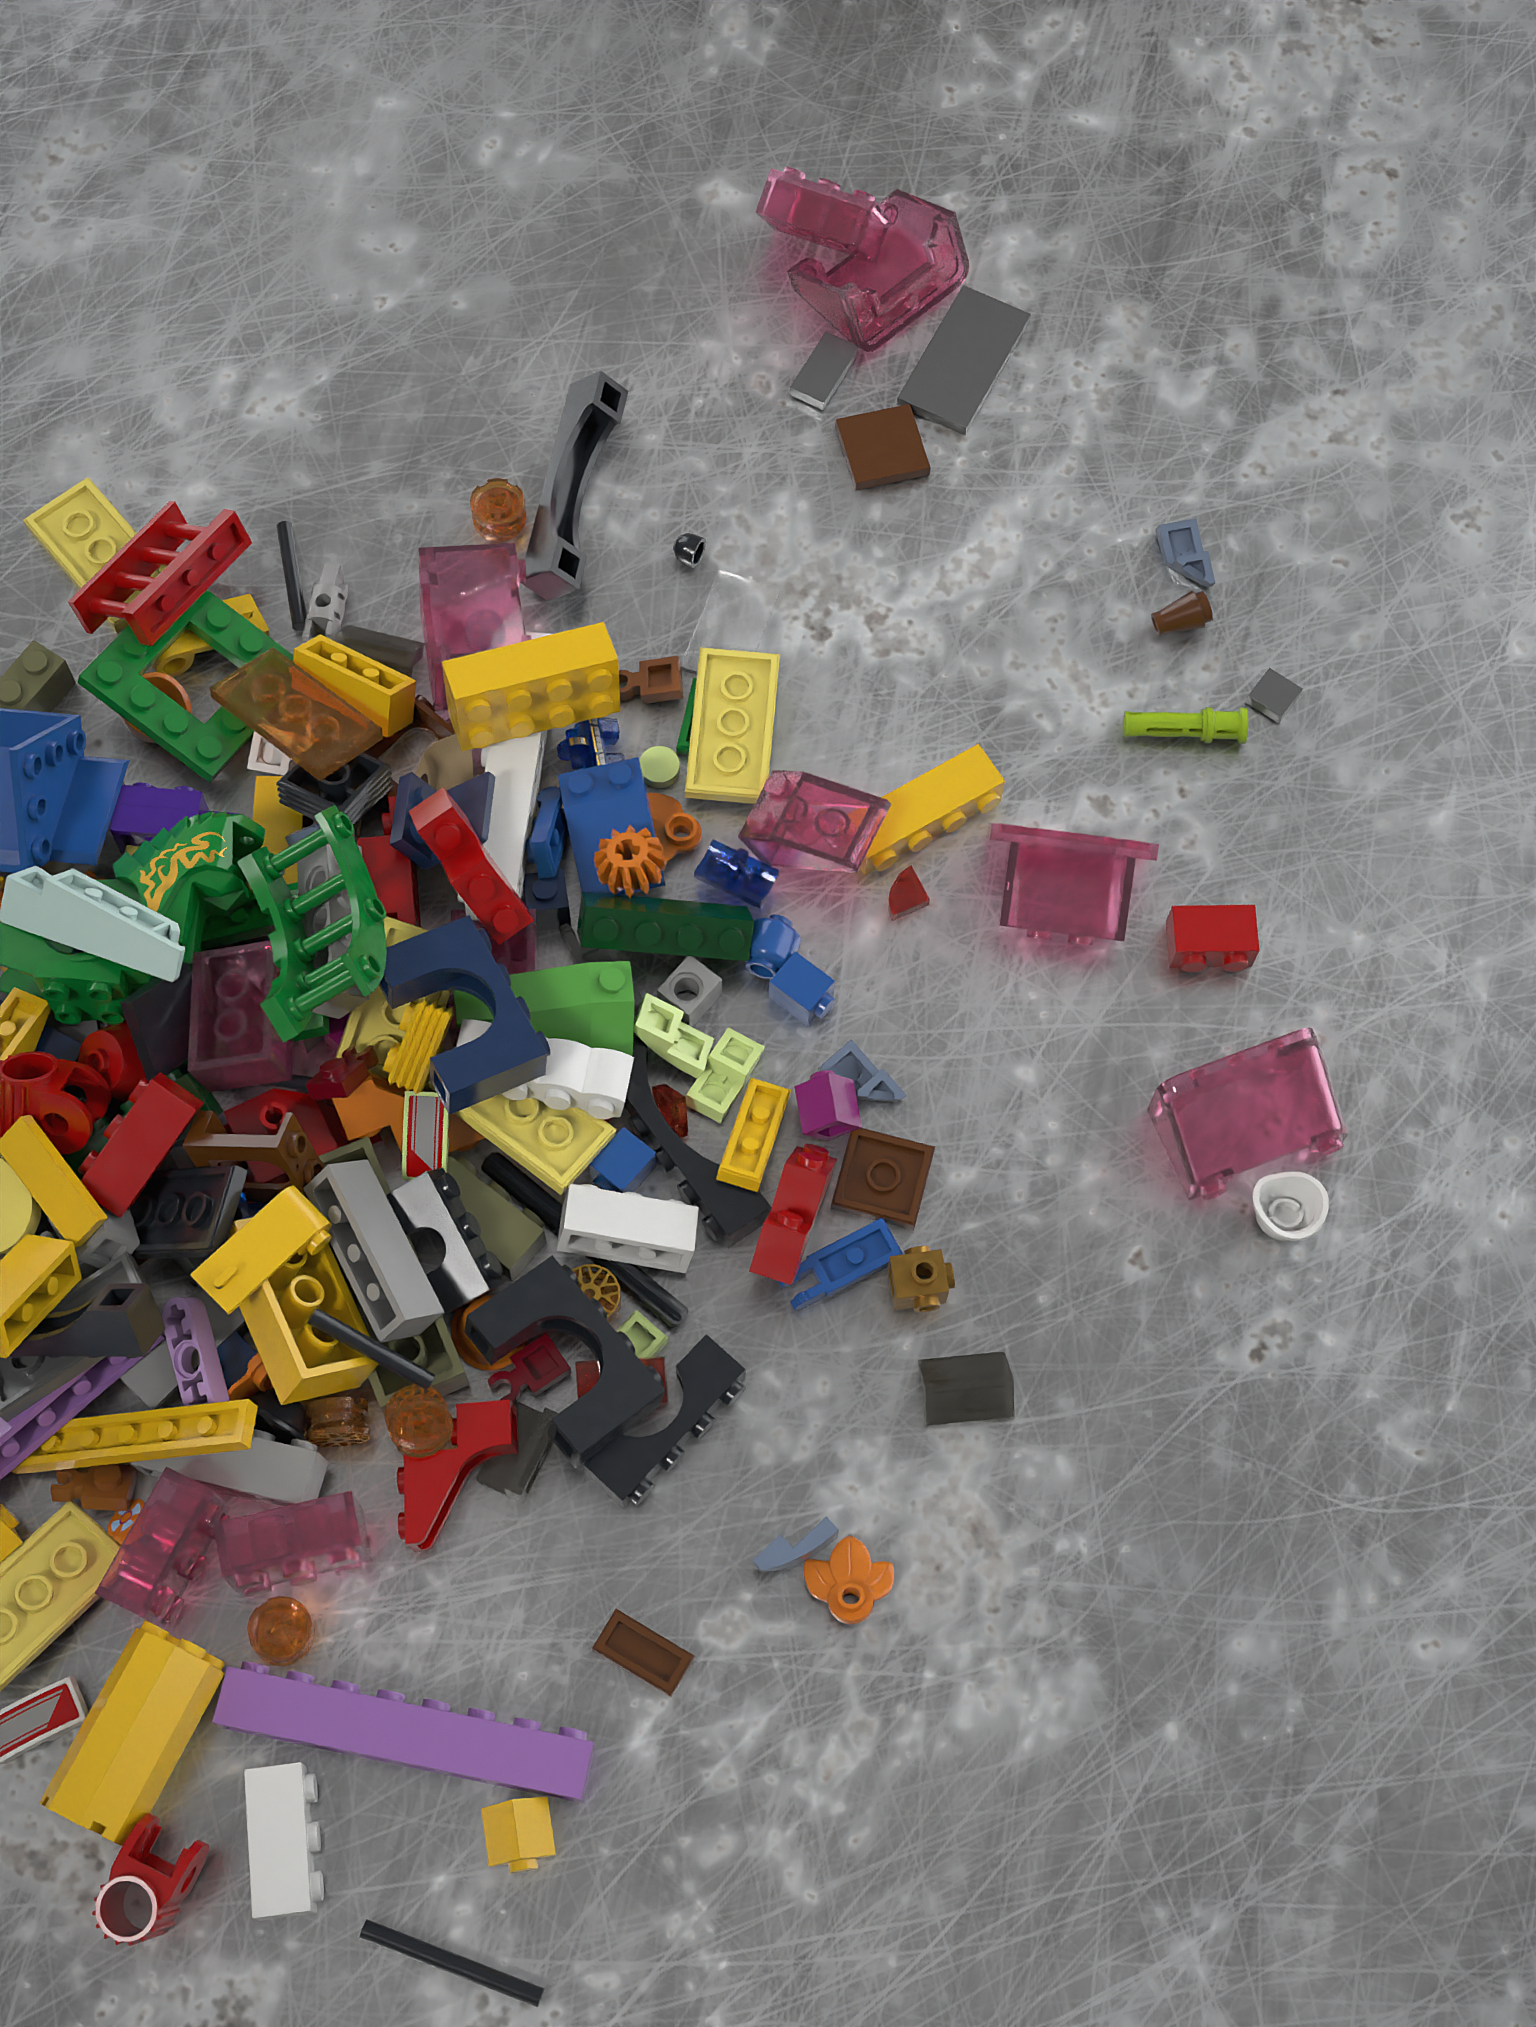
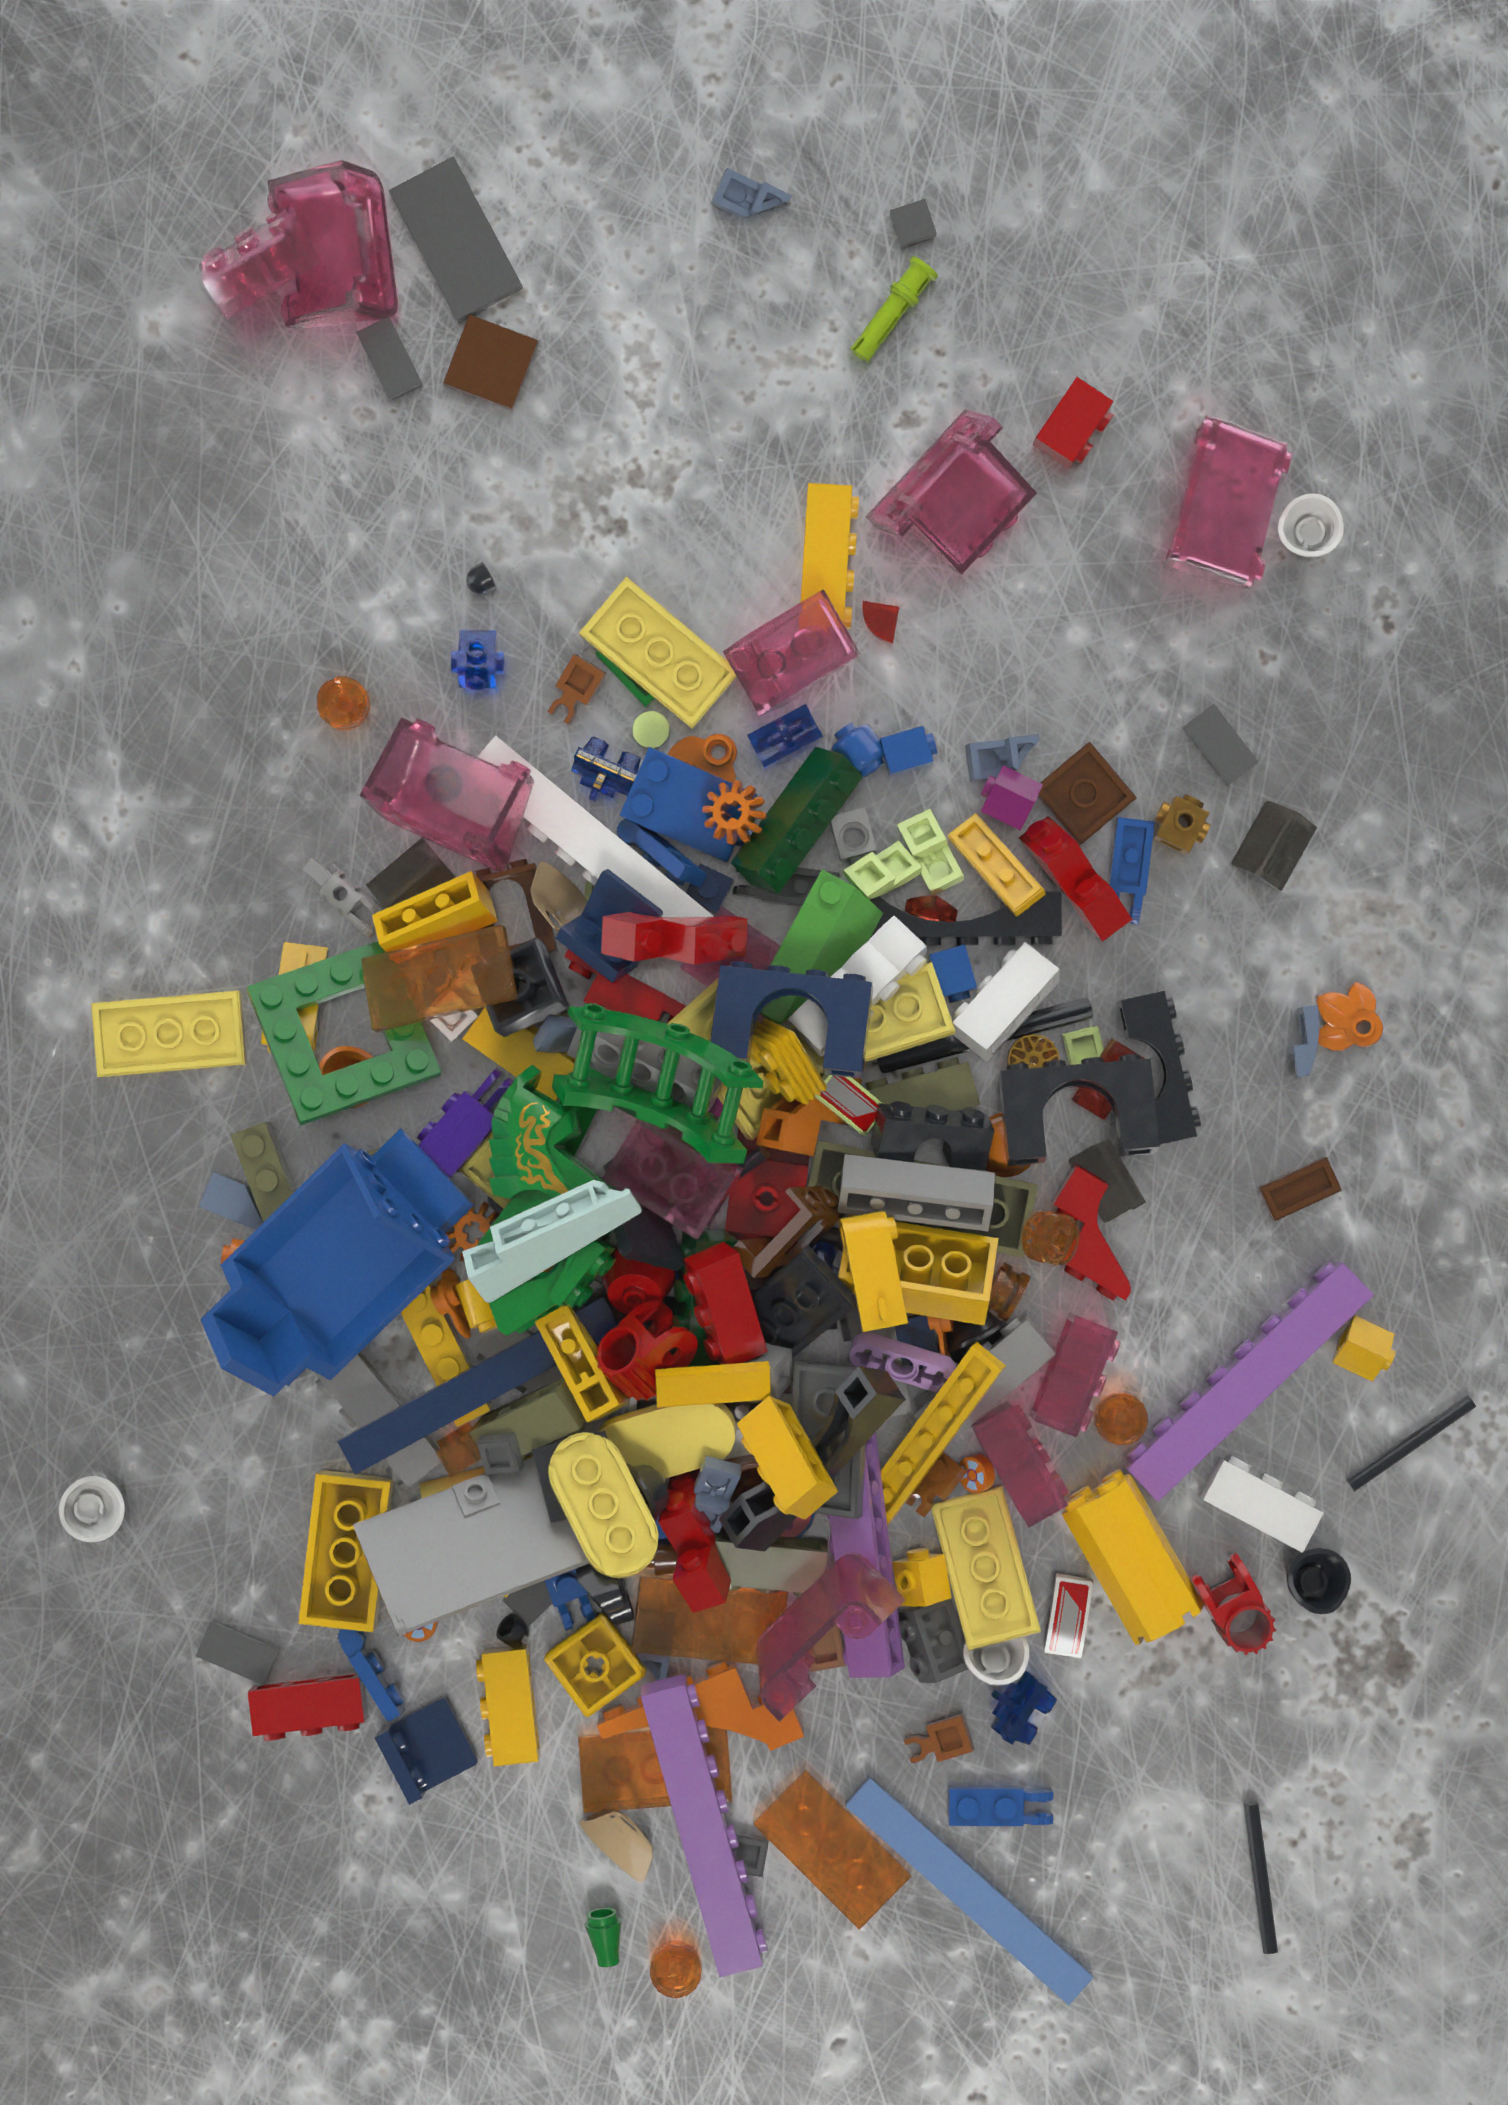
camera: 50 degrees left, 20 degrees up
red fence [68,501,252,646] -> none
black bar [276,521,307,631] -> none
dark red plate [306,1045,379,1099] -> none
black bar [307,1307,435,1390] -> none
yellow brick [442,622,621,751] -> none
dark red plate [487,1333,572,1404] -> none
black arch [519,371,629,601] -> none
reddish brown cone [1151,591,1213,636] -> none
none -> clear blue brick [451,630,505,690]
none -> dark grey tile [1183,704,1259,786]
none -> black helmet [1286,1548,1351,1615]

